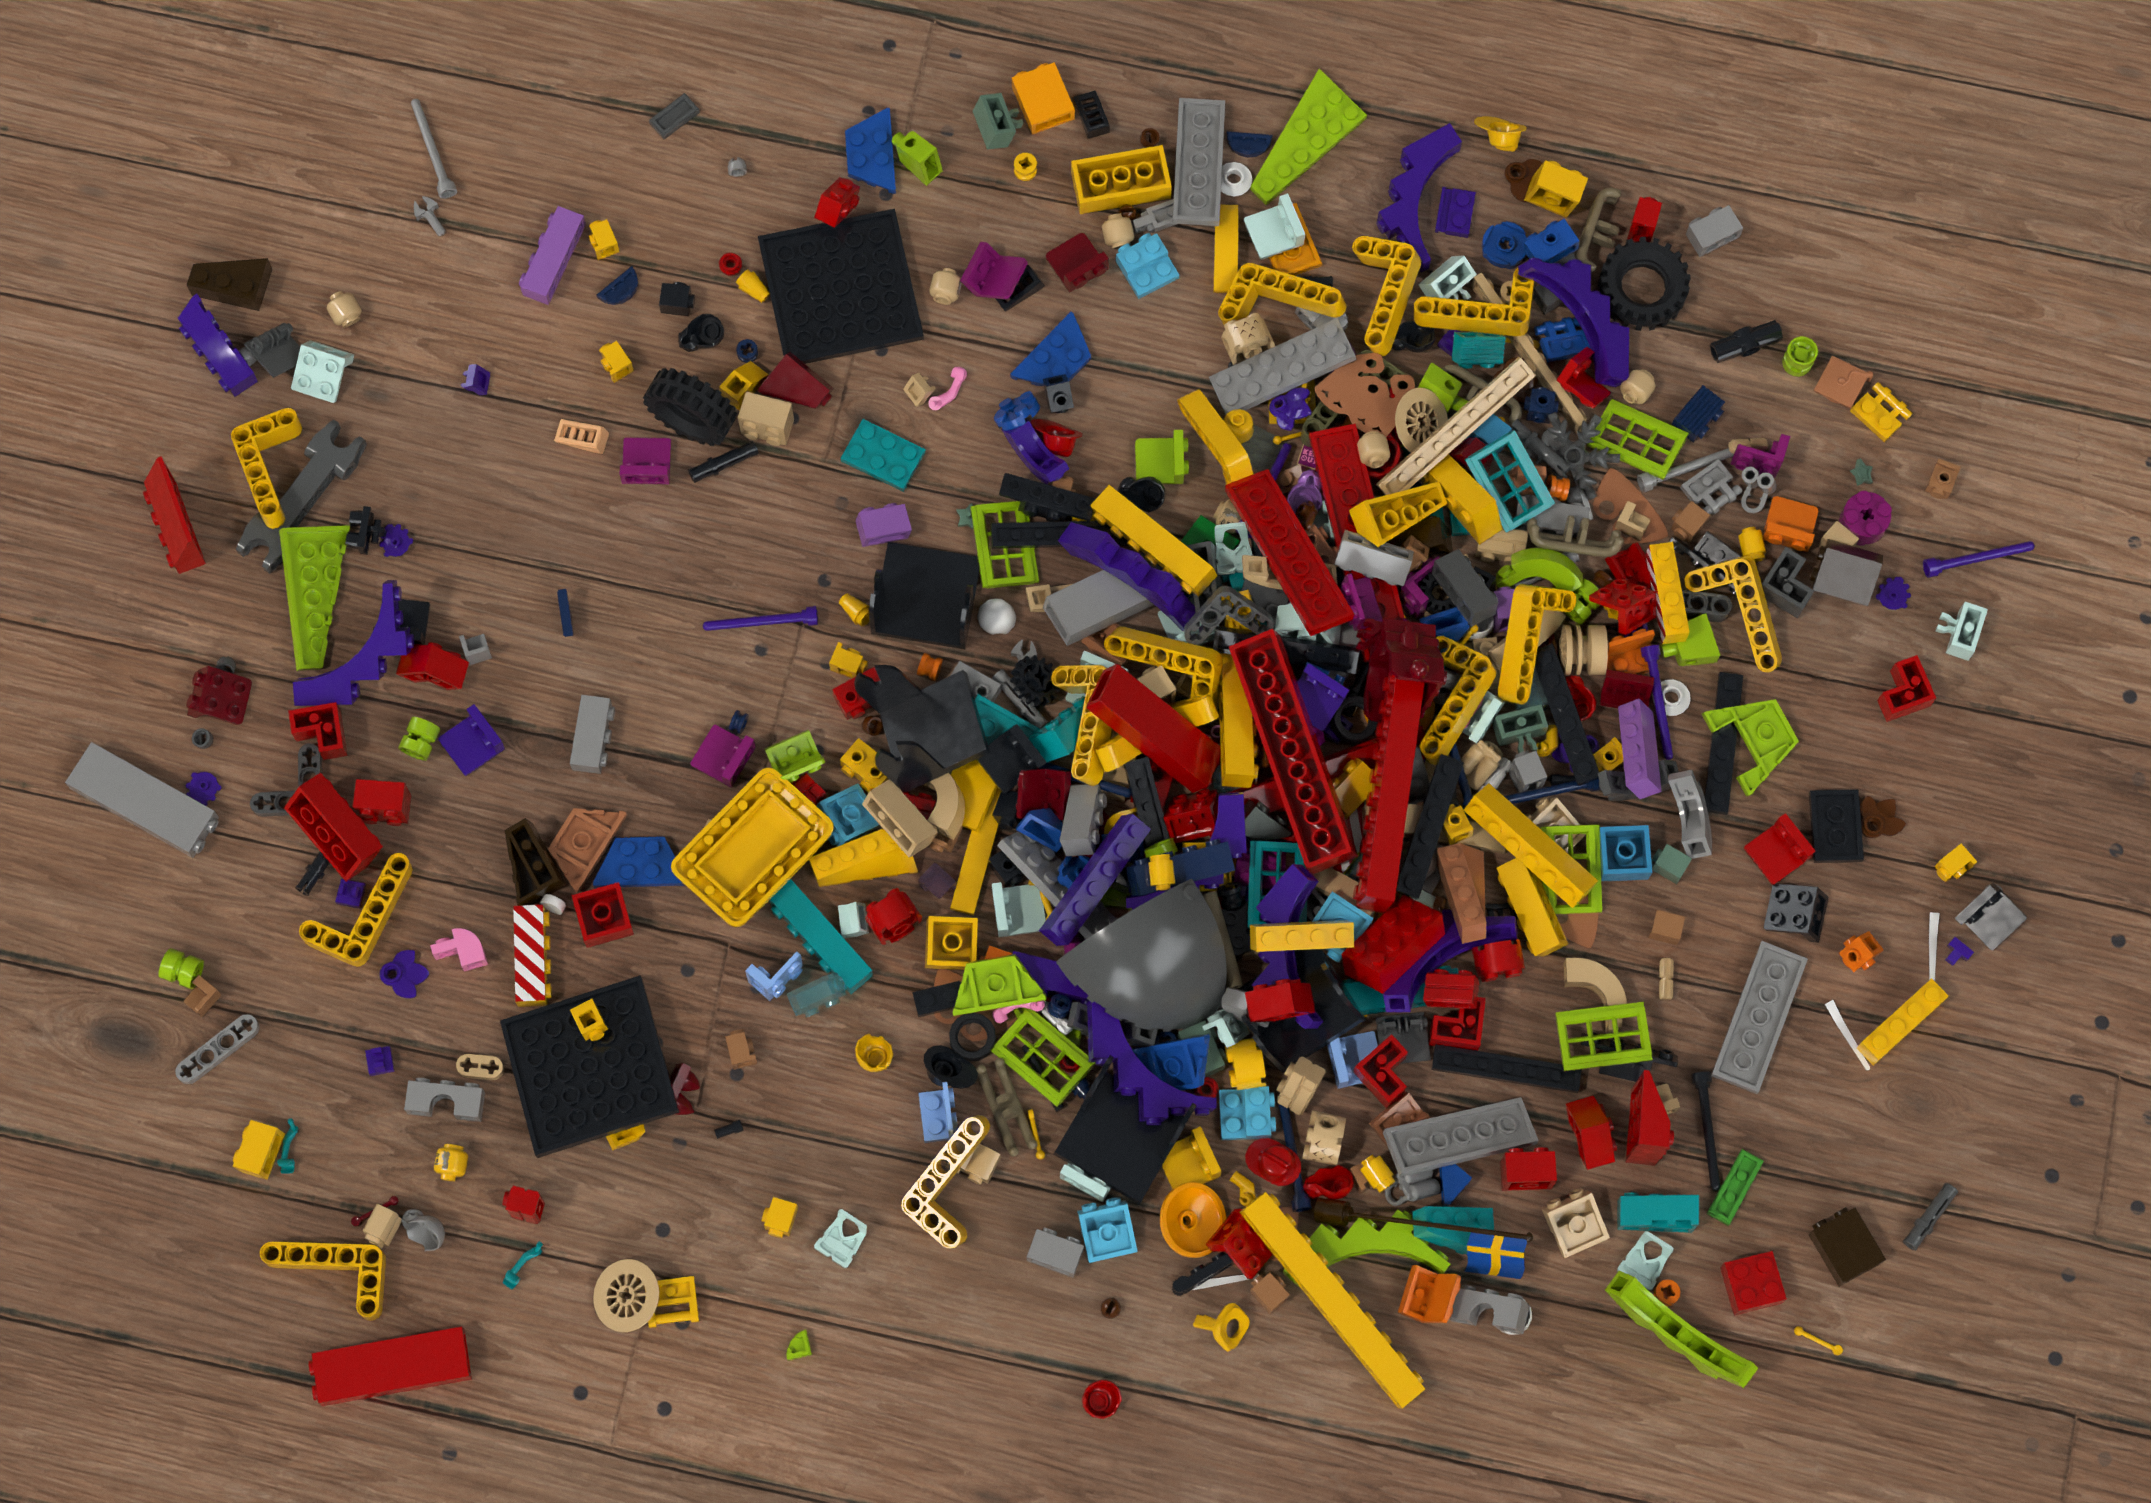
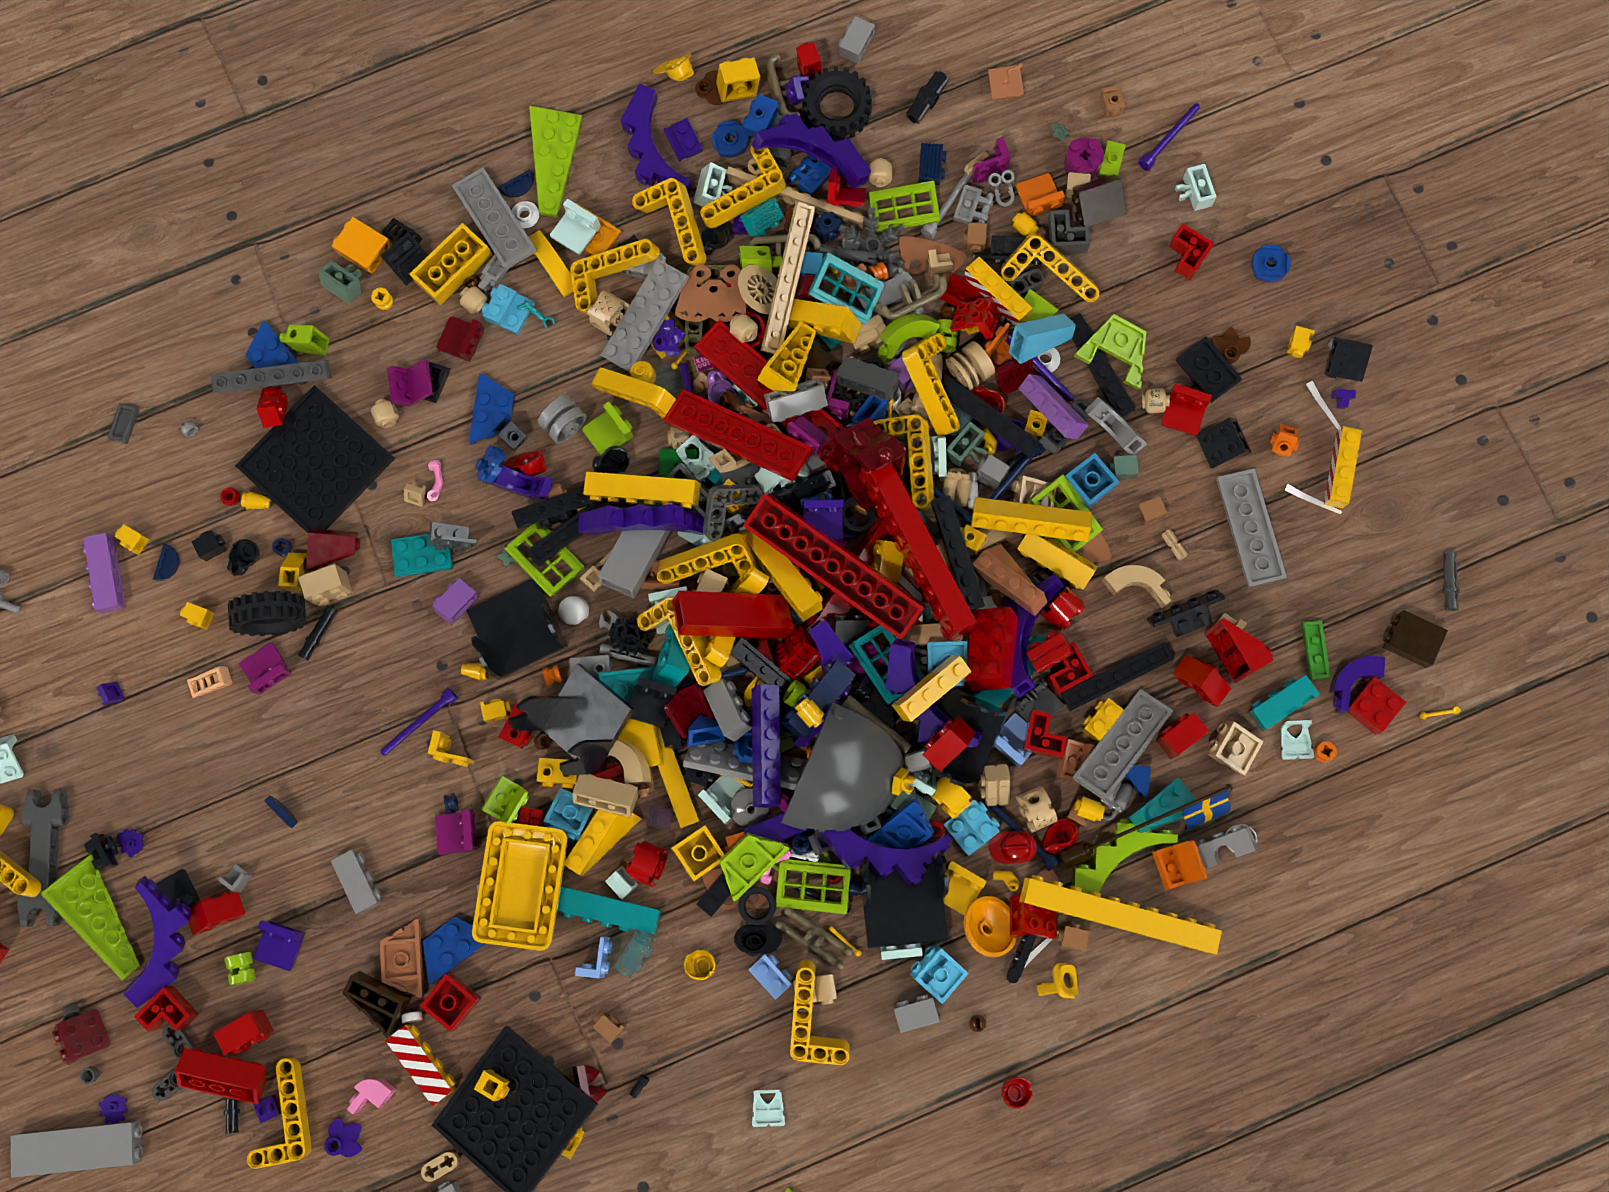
camera: 25 degrees left, 5 degrees up
yellow brick [761,1197,798,1238] -> none
reddish brown hinge [1140,128,1160,148] -> none
lime piece [1555,1002,1653,1071] -> none
lime arch [1605,1271,1758,1388] -> none
black piece [1691,1072,1720,1191] -> none
lime wheel [1782,336,1818,377] -> none
yellow plate [1850,382,1913,443] -> none
dark purple piece [1876,577,1911,610] -> none
none -> dark grey brick [210,360,332,393]
none -> black slope [380,232,428,286]
none -> dark grey bracket [428,522,478,553]
none -> yellow bracket [428,730,475,767]
none -> teal piece [517,301,555,328]
none -> light grey wheel [538,395,587,444]
none -> light grey dish [730,788,769,827]
none -> dark purple bracket [785,75,809,106]
none -> yellow tile [892,767,915,796]
none -> medium azure slope [1009,314,1076,364]
none -> yellow brick [1082,698,1124,743]
none -> lime plate [1099,140,1126,177]
none -> tan head [1142,388,1170,413]
none -> blue plate [1251,245,1291,283]
none -> dark purple arch [1329,656,1386,714]

